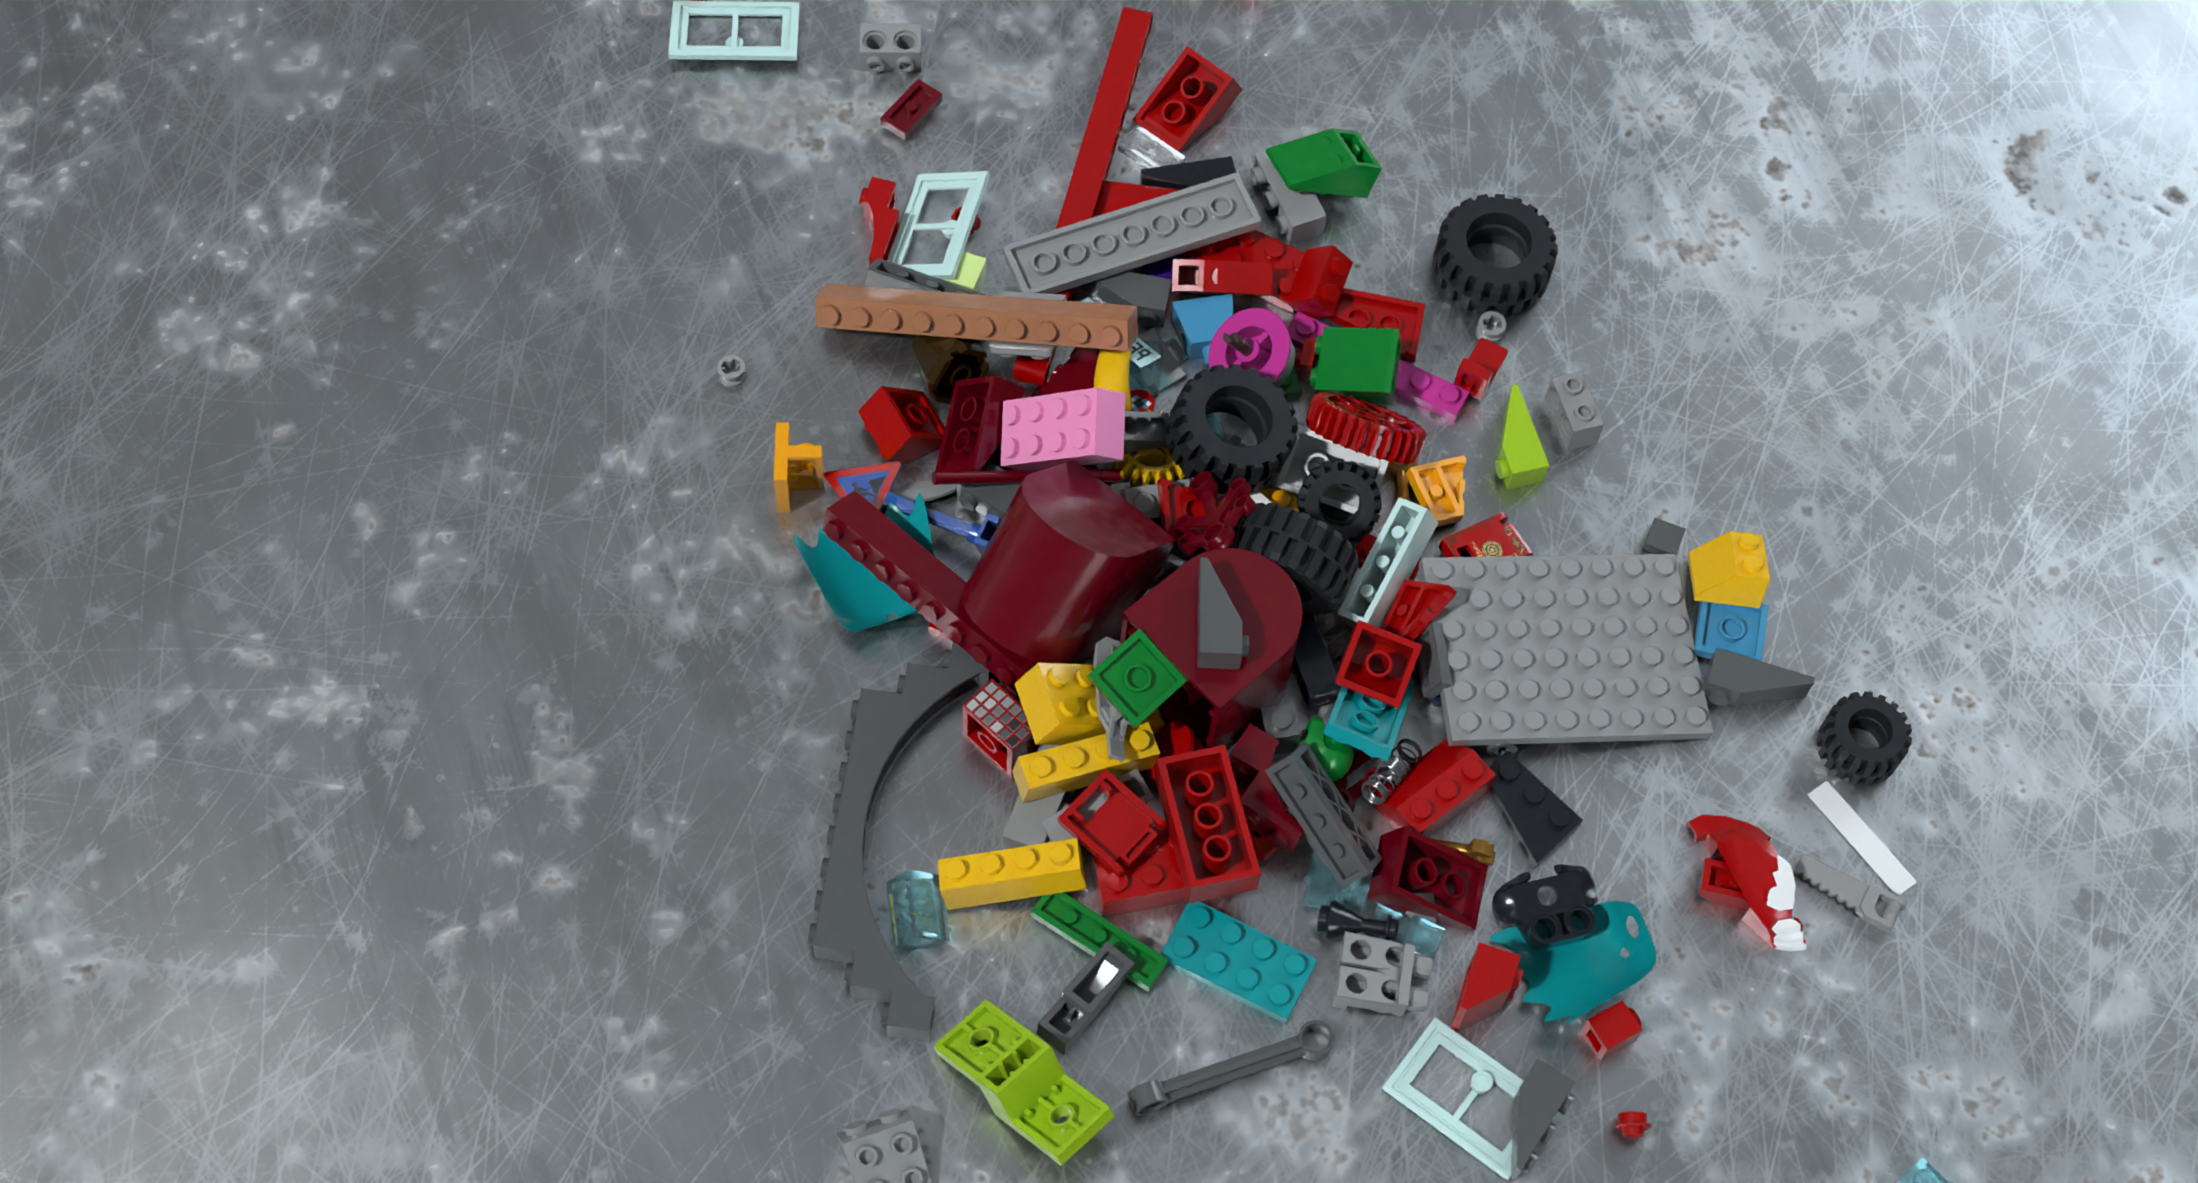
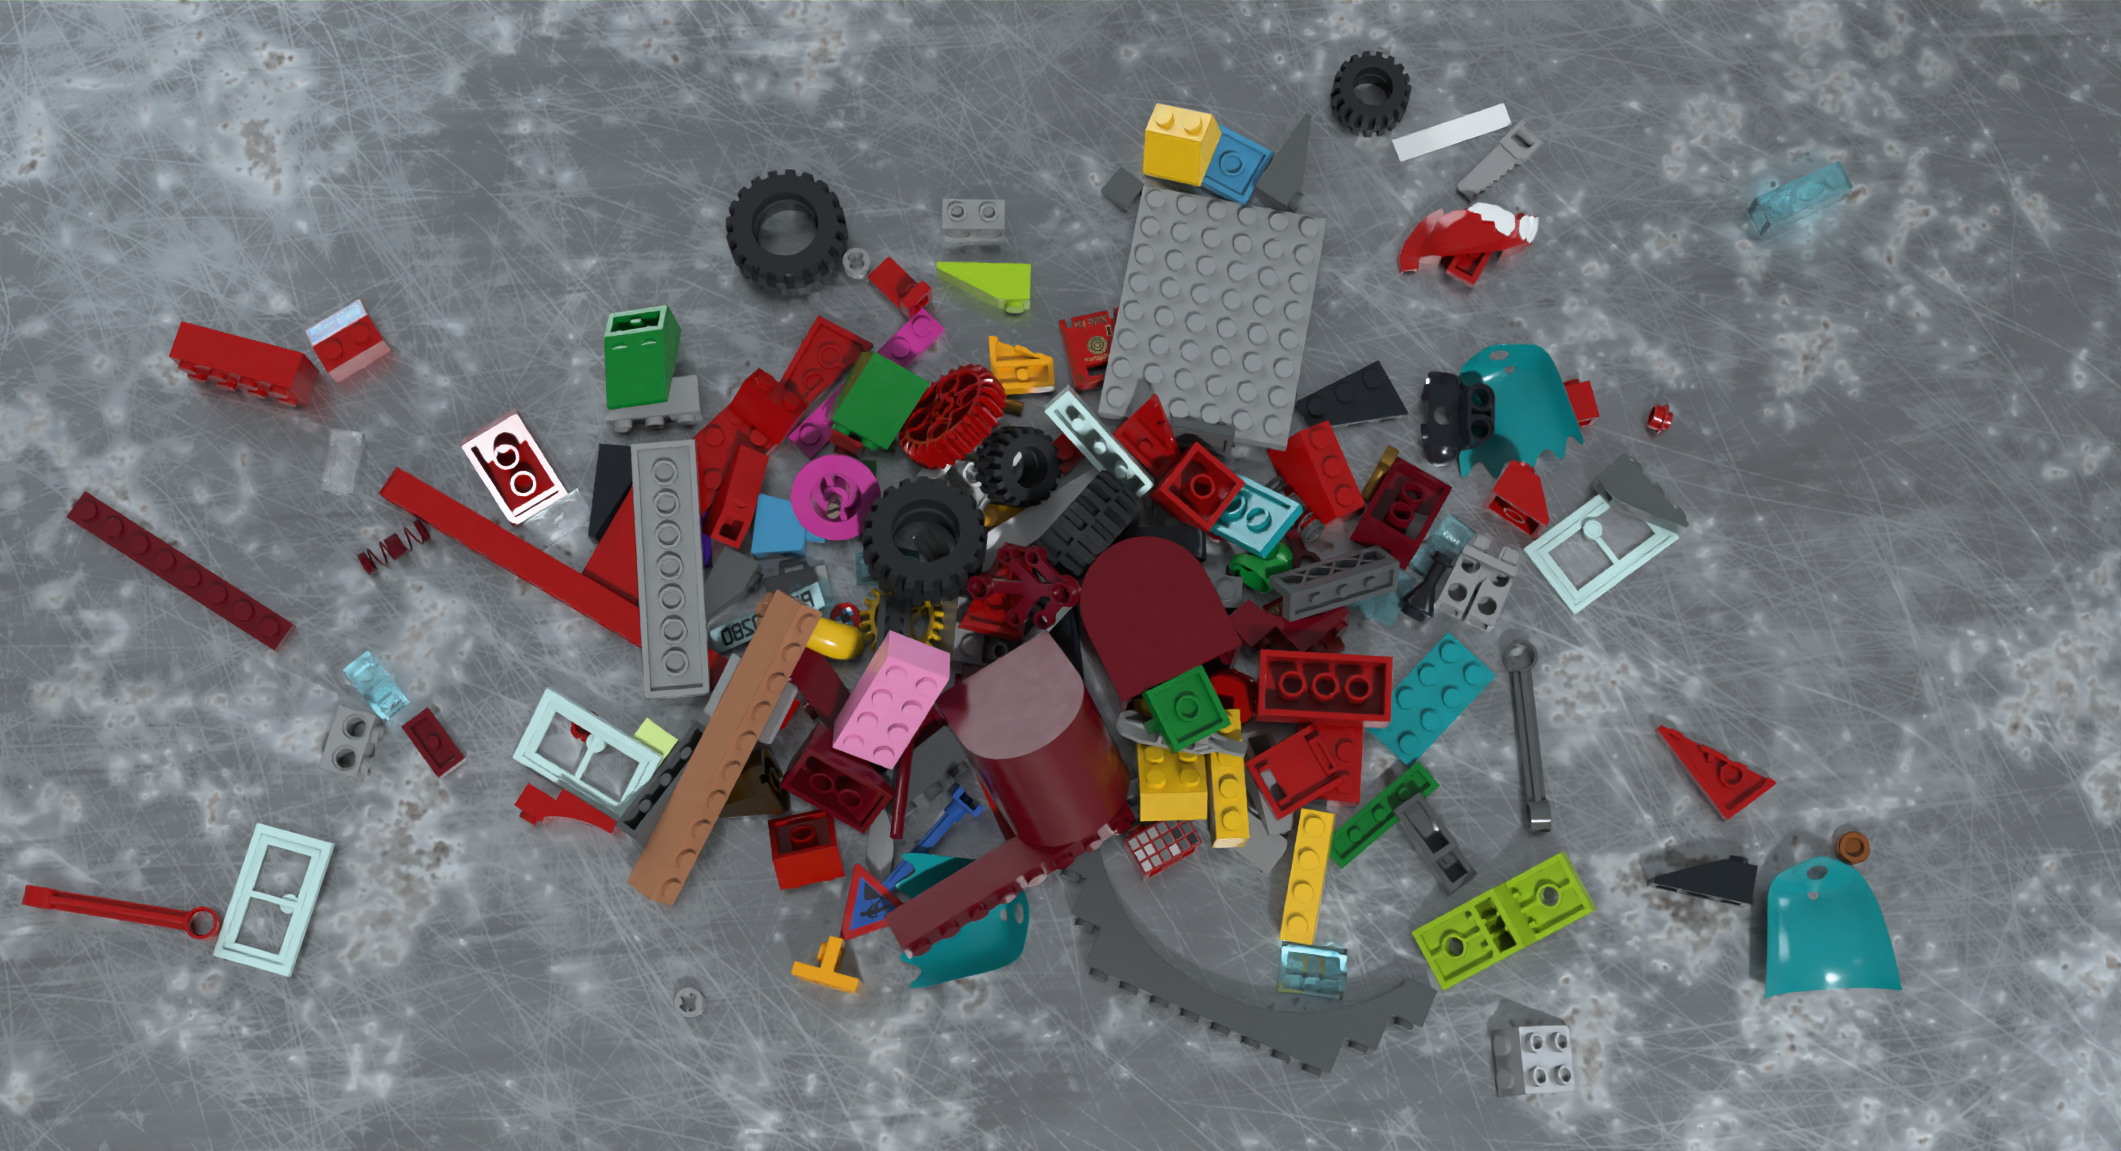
camera: 70 degrees left, 15 degrees up
dark grey slope [1197,557,1249,669] -> none
none -> clear light blue slope [342,650,410,722]
none -> dark red piece [357,519,431,576]

